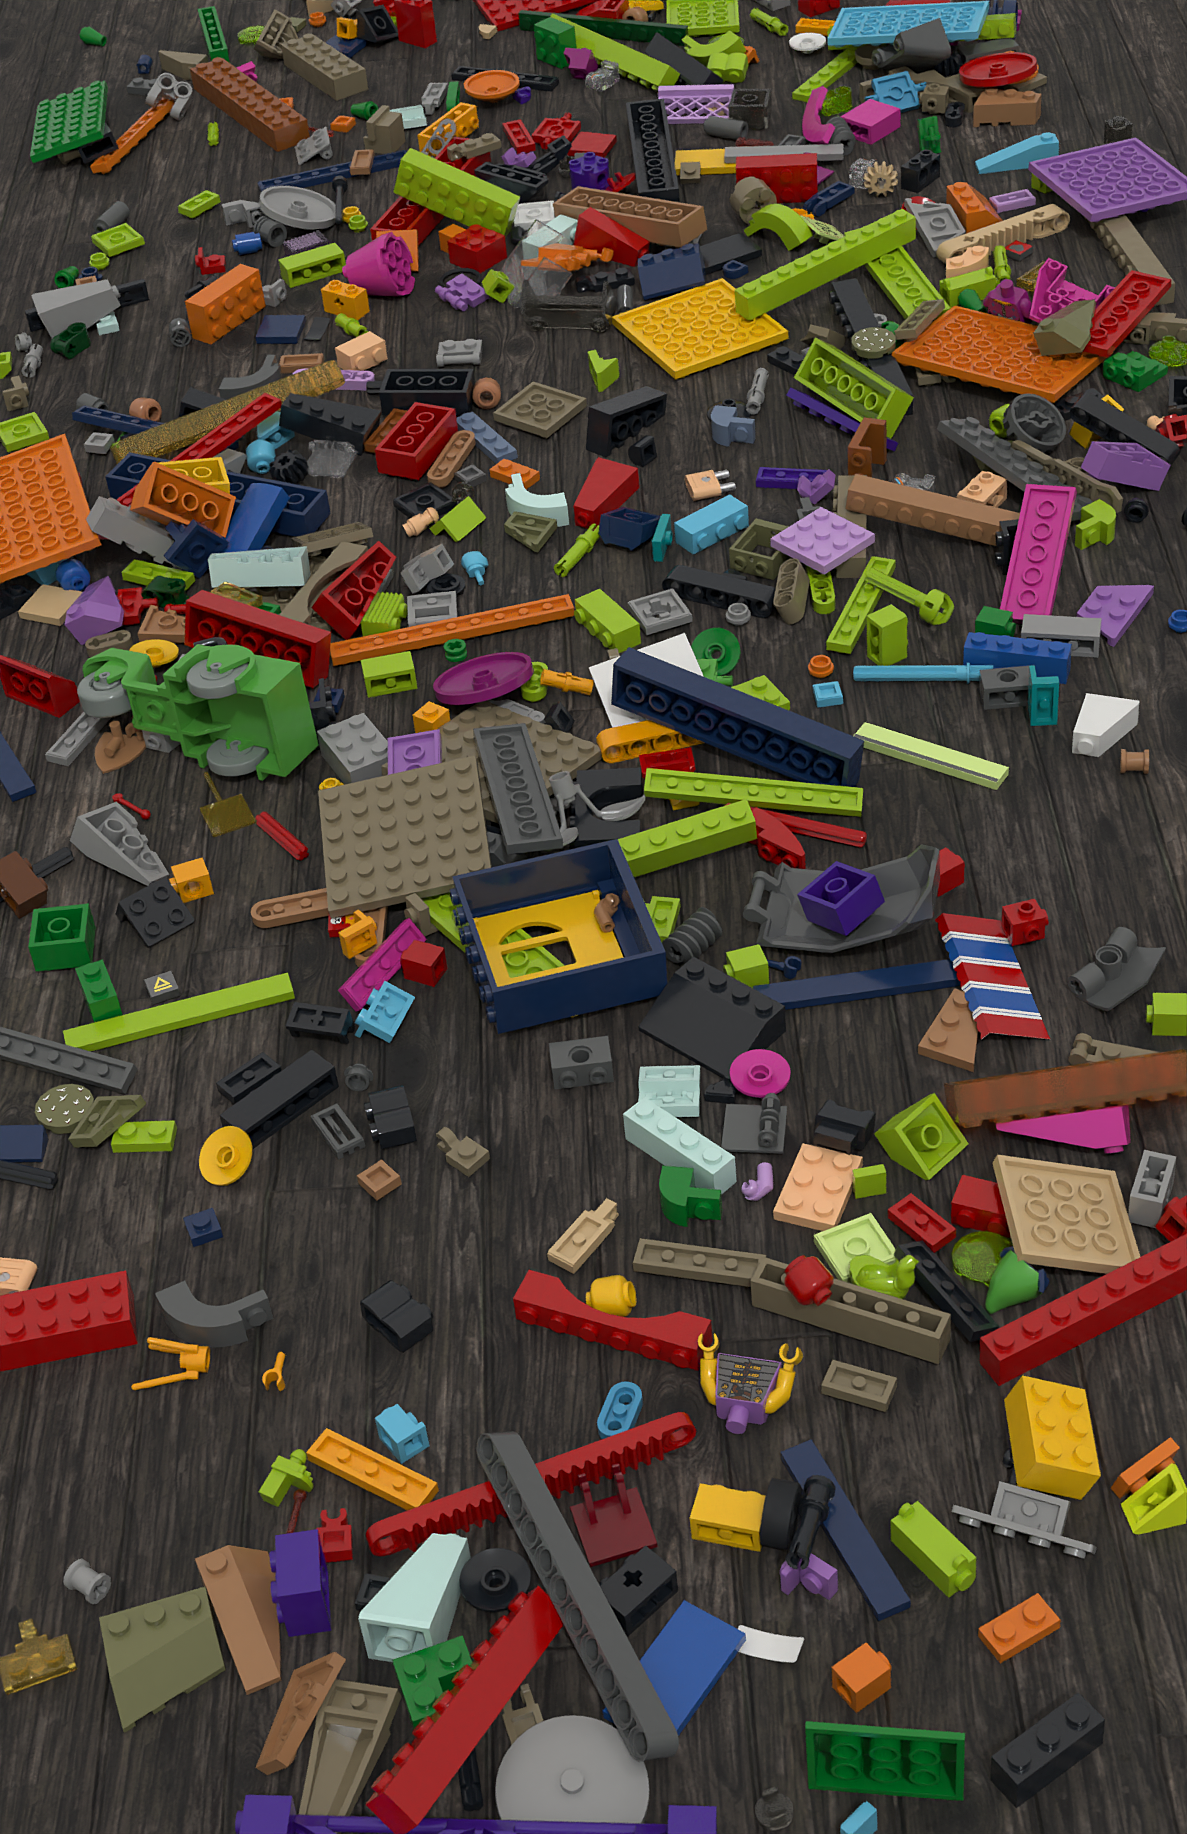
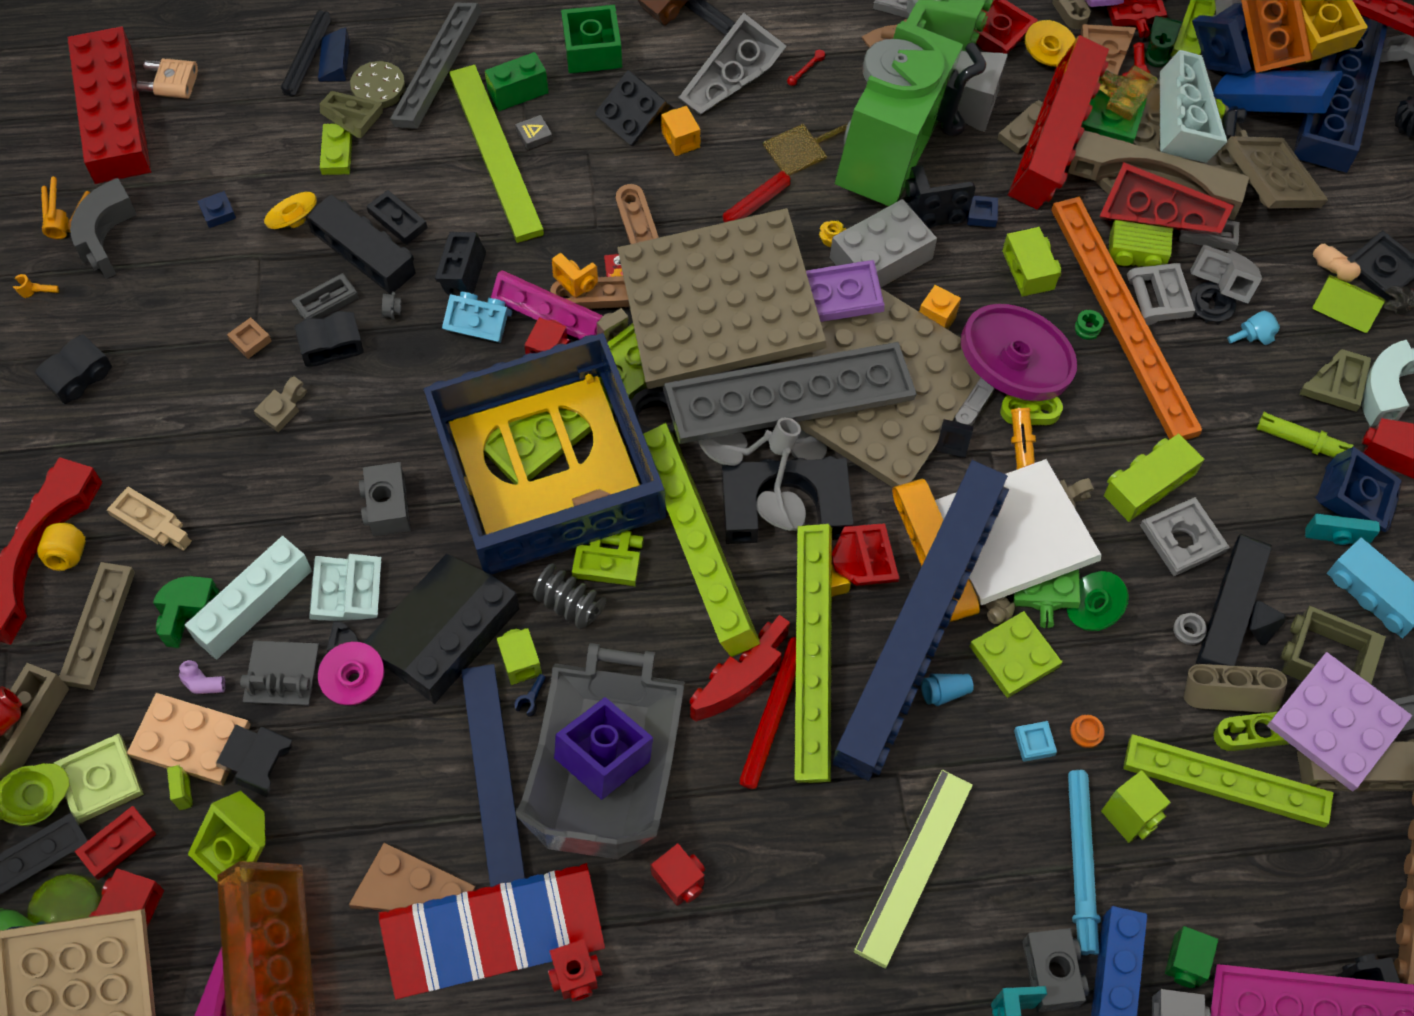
camera: 80 degrees right, 20 degrees up
lime piece [865,567,954,625] -> none

